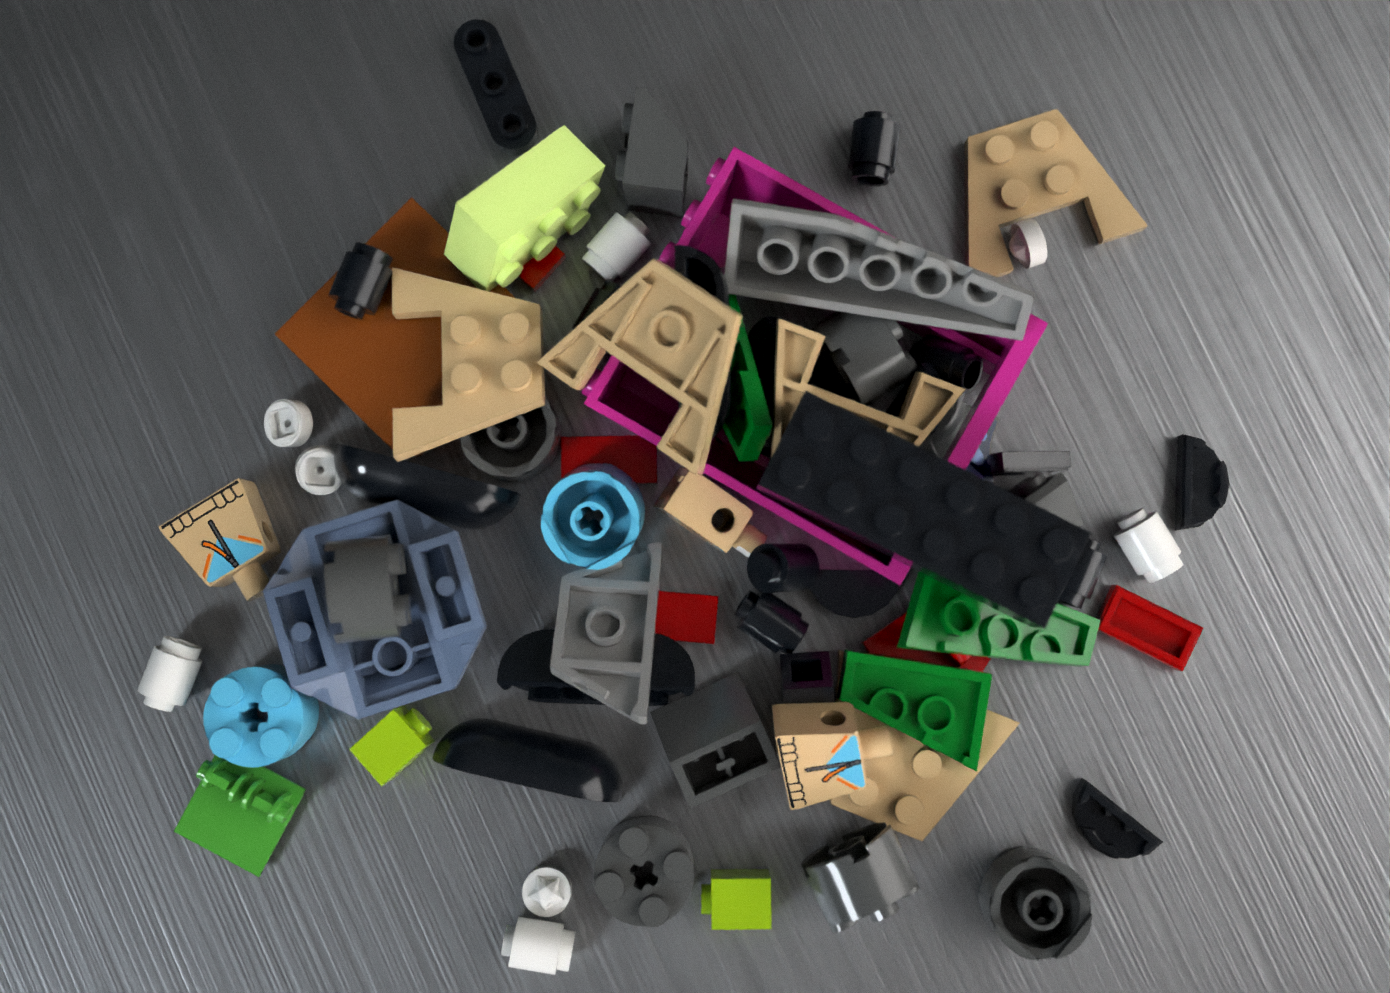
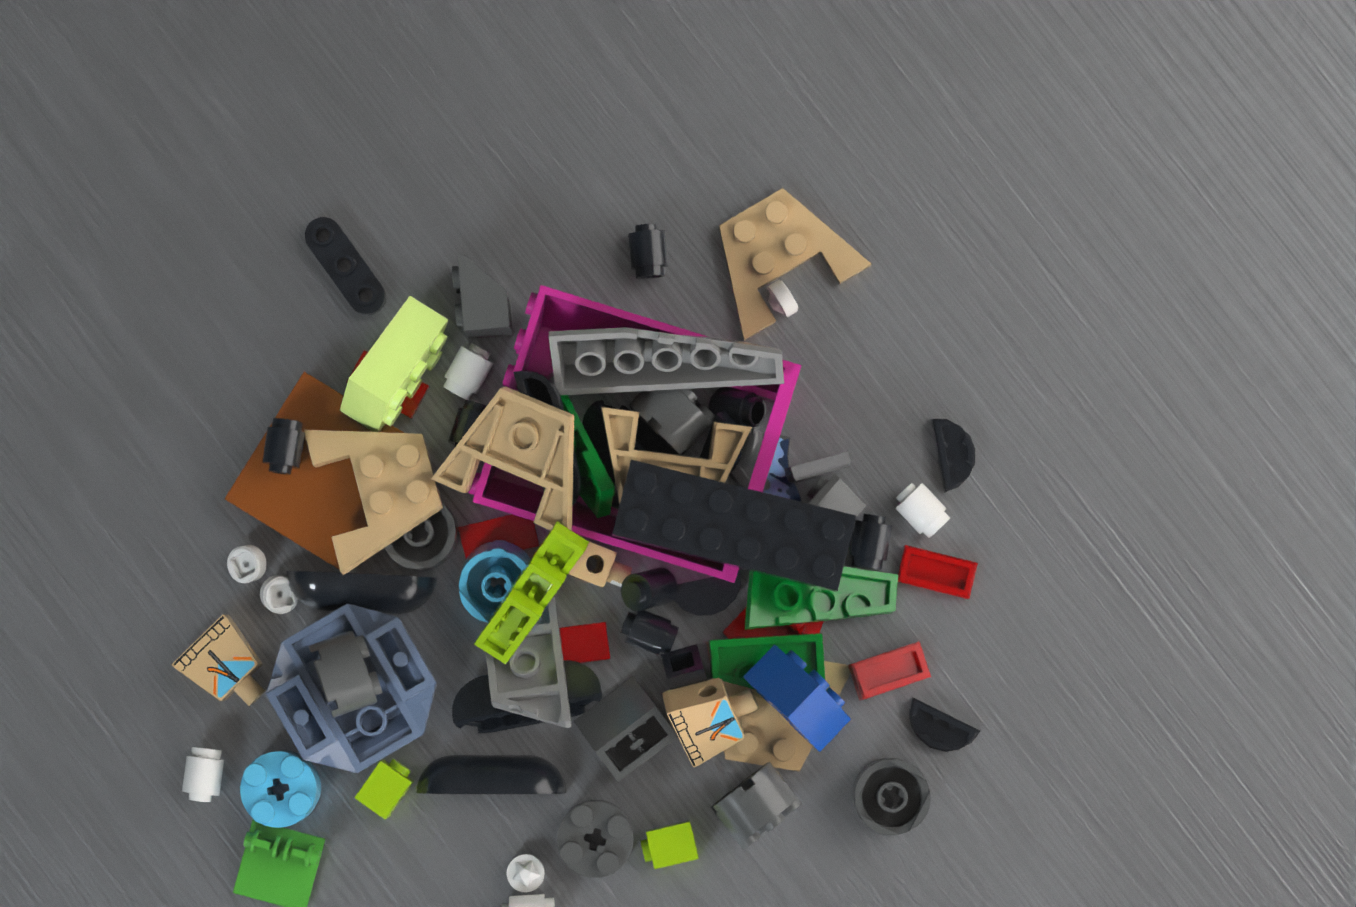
camera: 15 degrees left, 0 degrees up
none -> lime slope [474,522,589,664]
none -> blue brick [743,644,851,752]
none -> red tile [848,641,931,701]

